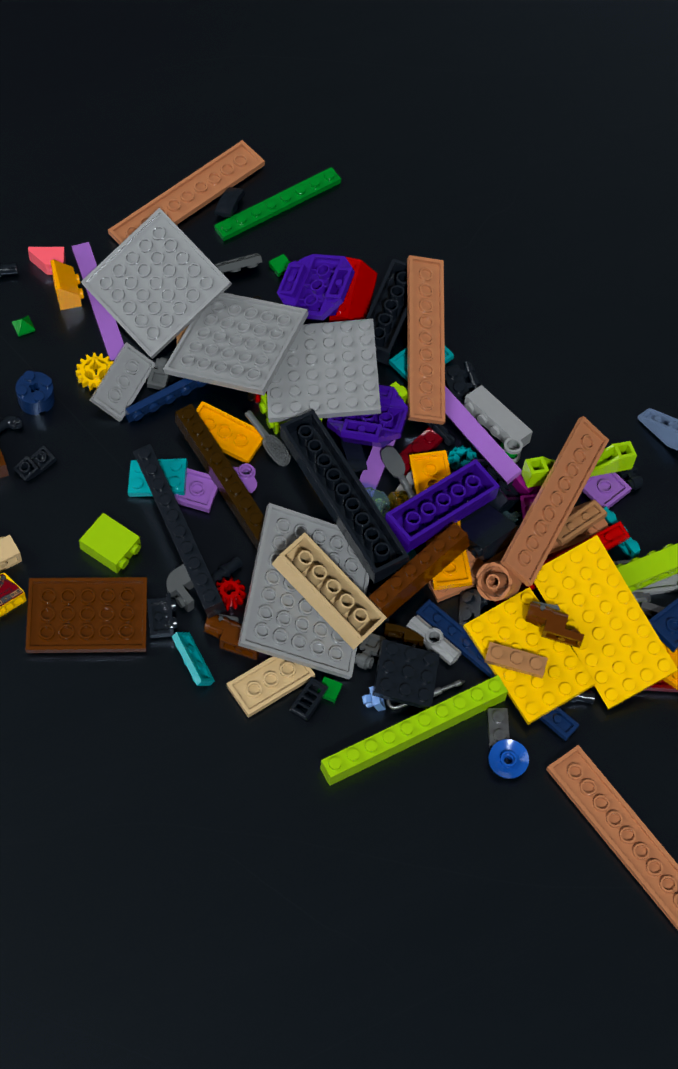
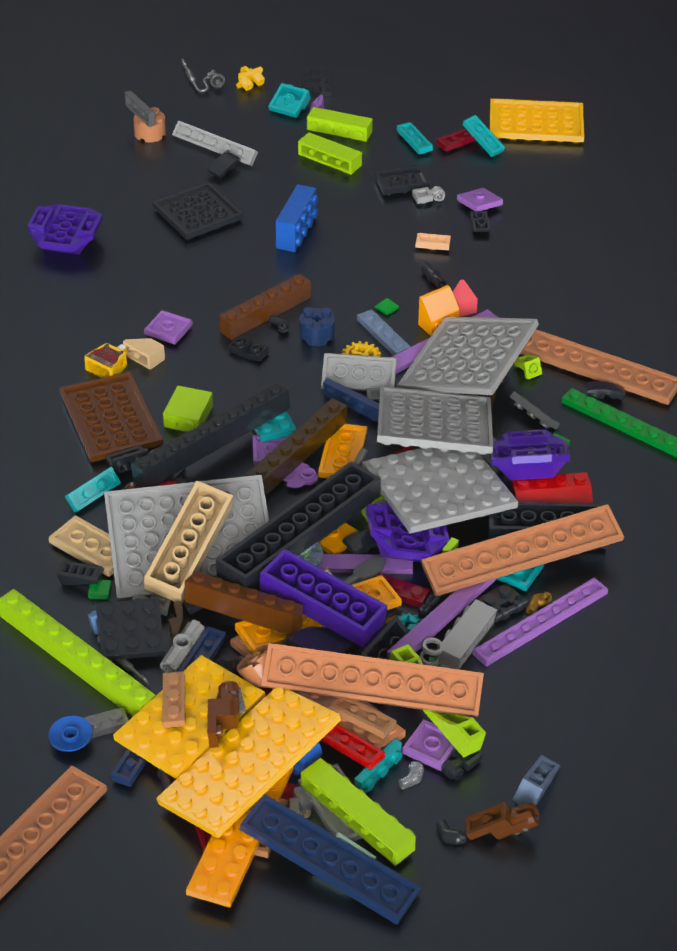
camera: 75 degrees right, 20 degrees down
none -> sand blue plate [357,309,410,356]
none -> clear arm [399,761,424,790]
none -> medium lavender tile [472,578,608,667]
none -> pearl gold arm [526,592,552,615]

